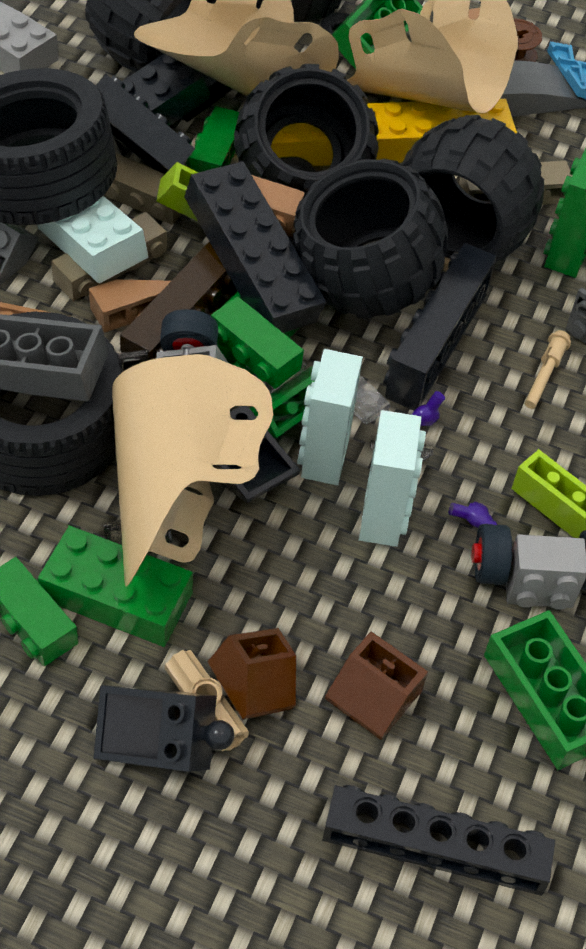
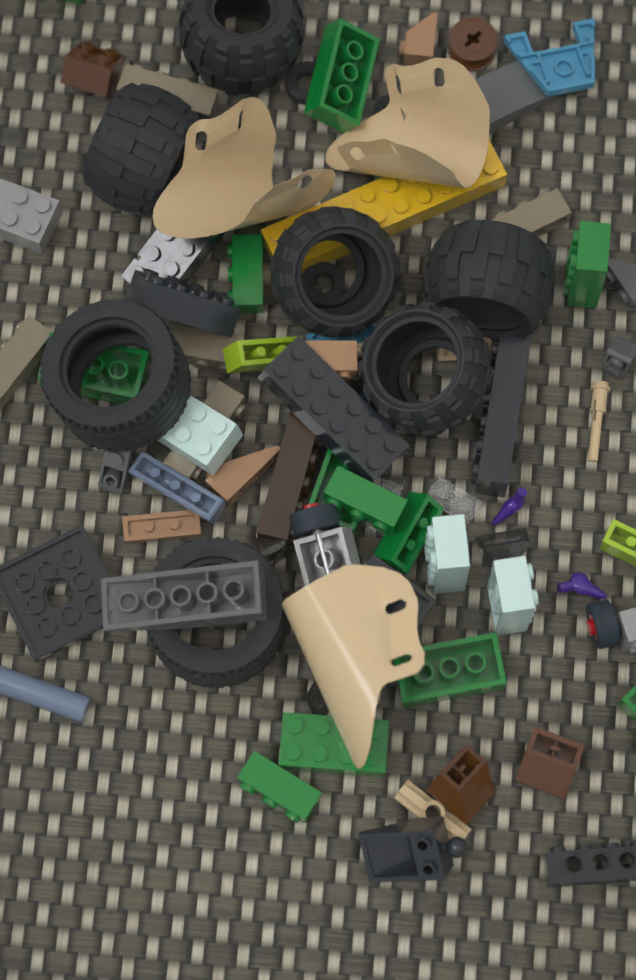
camera: 10 degrees left, 20 degrees up
none -> sand blue brick [128,451,226,524]
none -> green brick [392,632,507,708]

